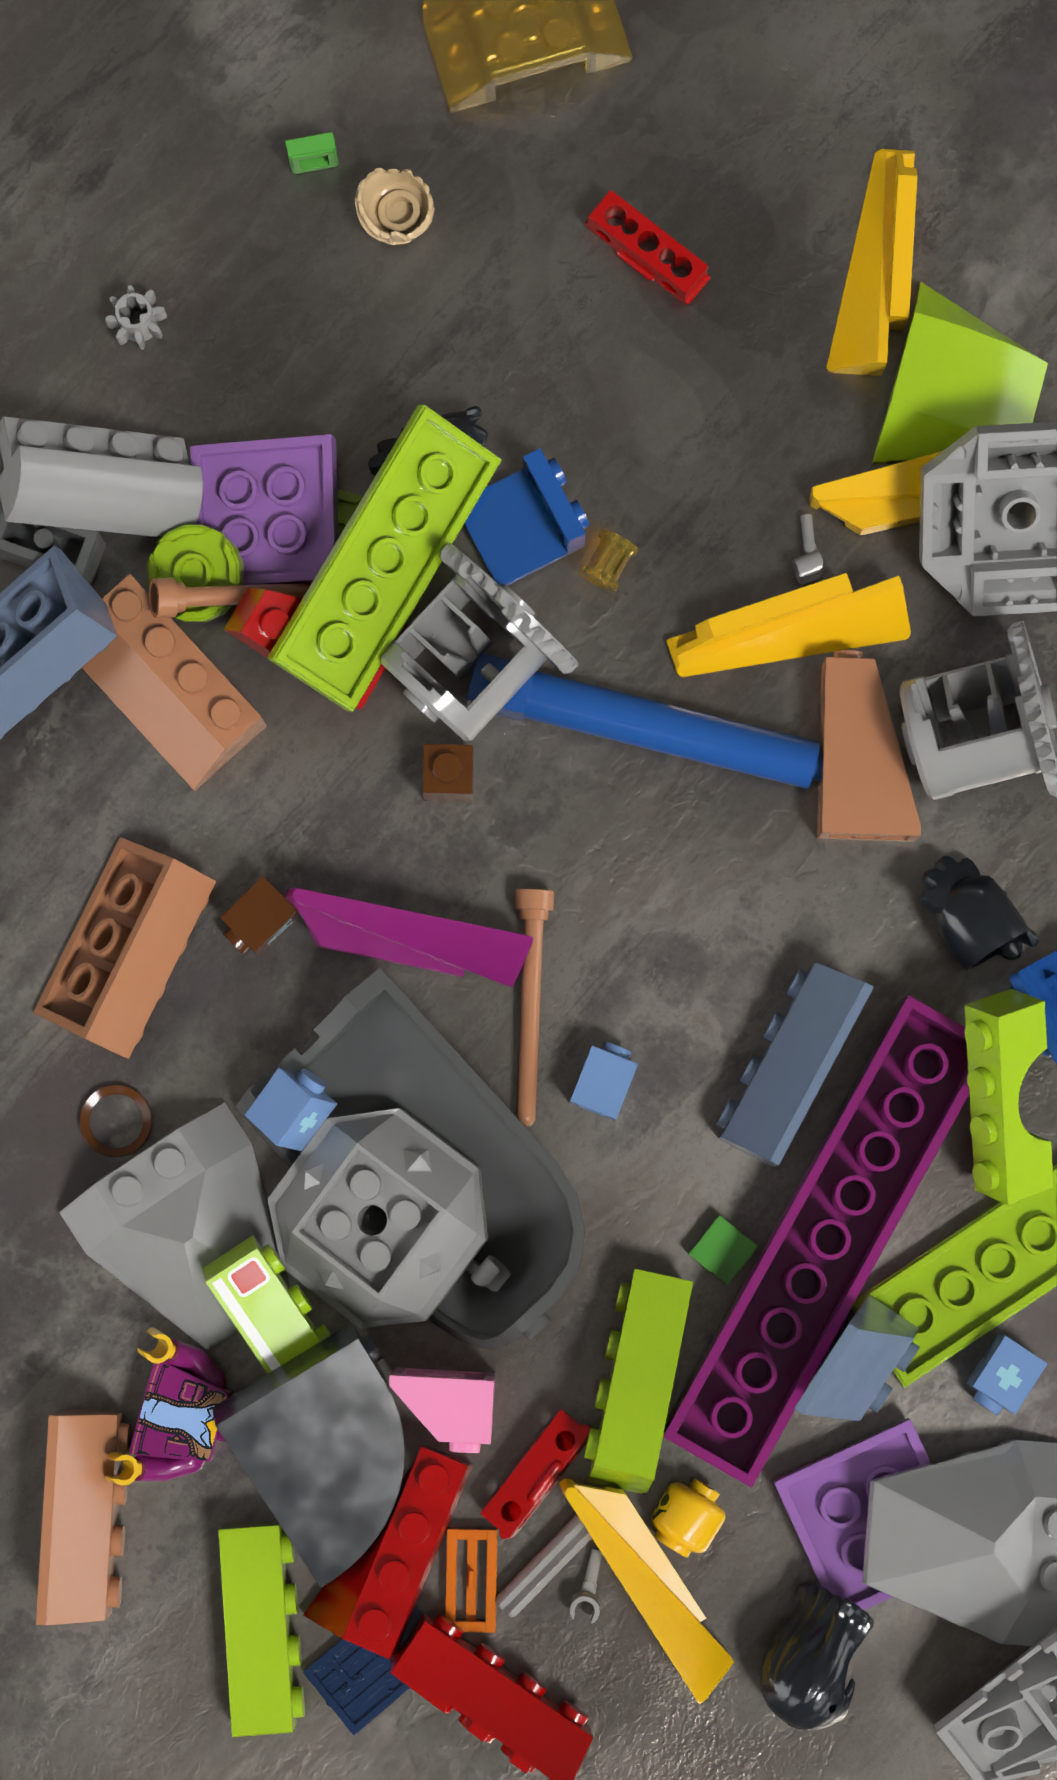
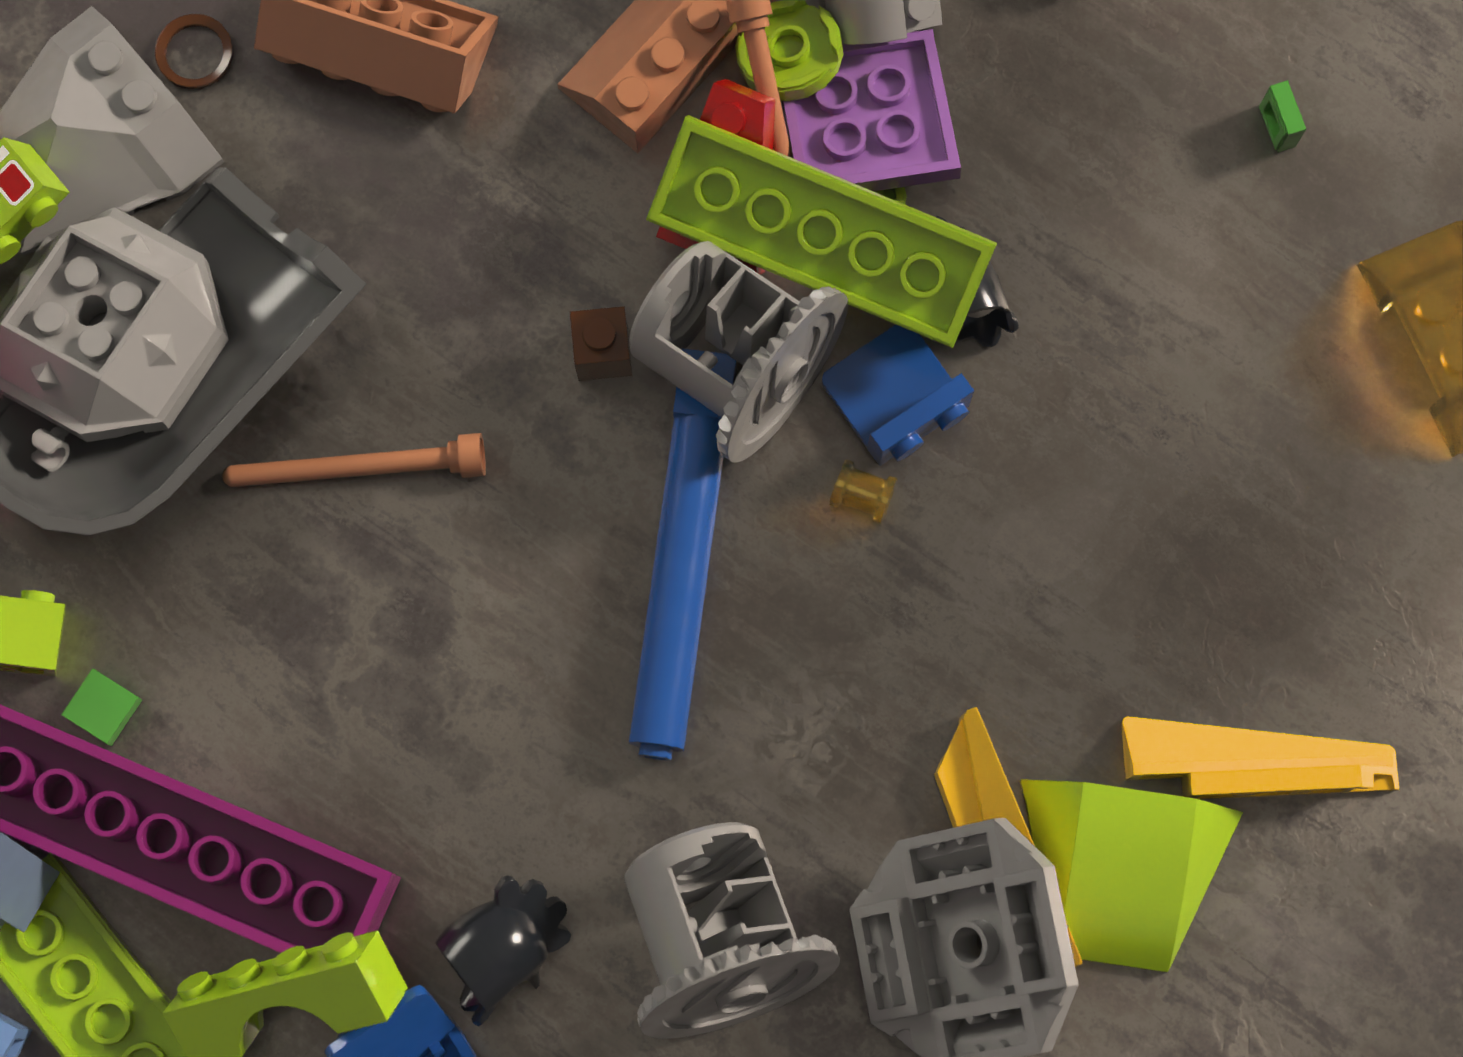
camera: 85 degrees right, 5 degrees down
reddish brown brick [220,876,300,957] -> none
medium blue brick [245,1067,337,1151] -> none
magenta wedge [285,888,534,987] -> none
tan hair [355,168,435,245] -> none
medium blue brick [569,1041,638,1121] -> none
red piece [584,190,710,306] -> none
yellow wedge [666,573,911,677] -> none
sand blue slope [716,962,874,1167] -> none
light grey hand [792,514,823,585] -> none
nougat slope [817,650,921,842] -> none

